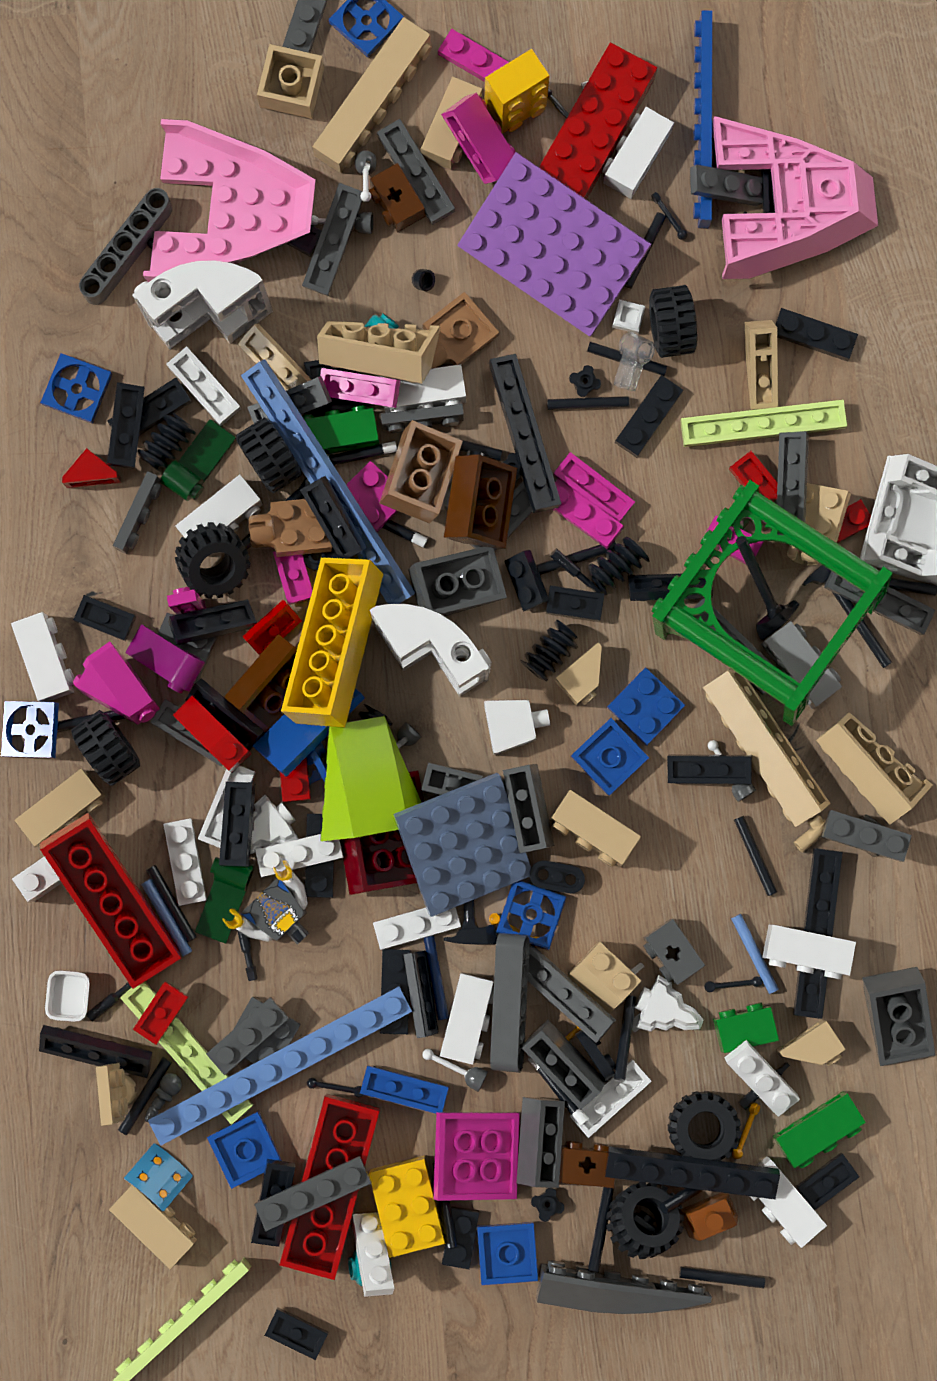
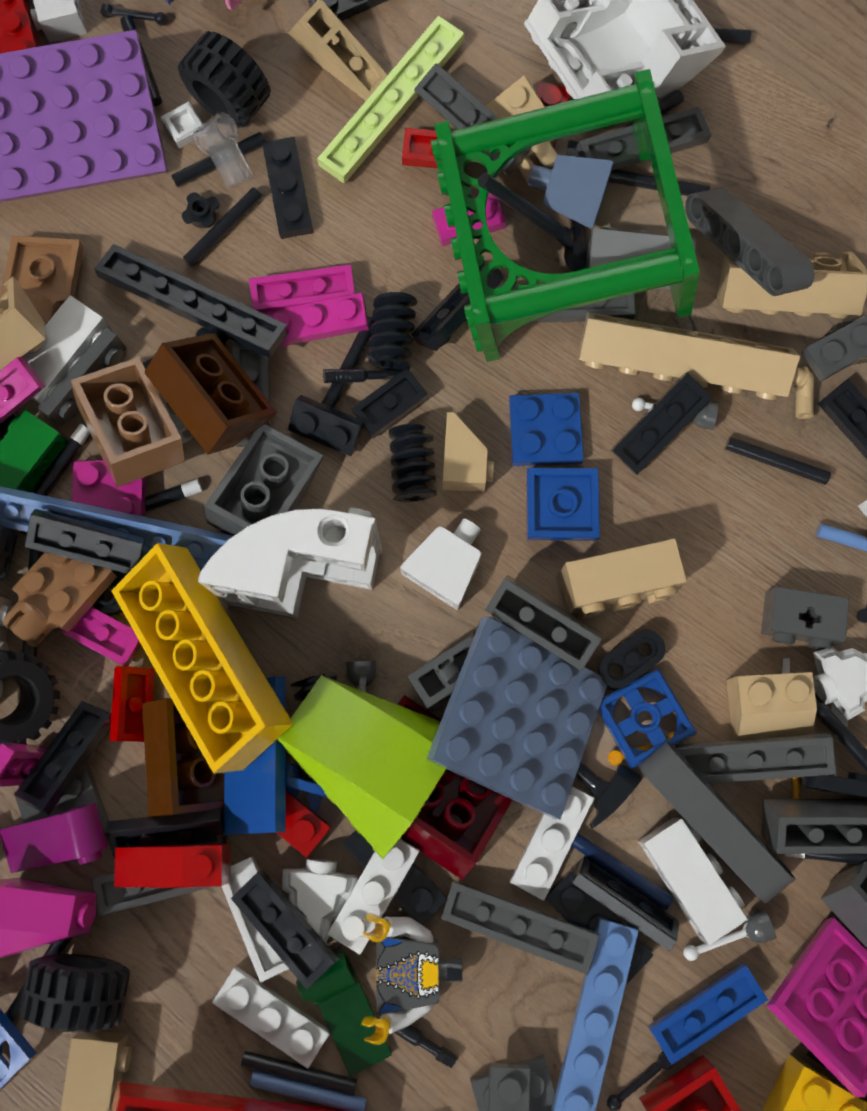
camera: 45 degrees left, 5 degrees down
none -> dark grey plate [441,881,600,975]
none -> sand blue torso [528,155,614,229]
none -> dark grey beam [685,188,814,296]

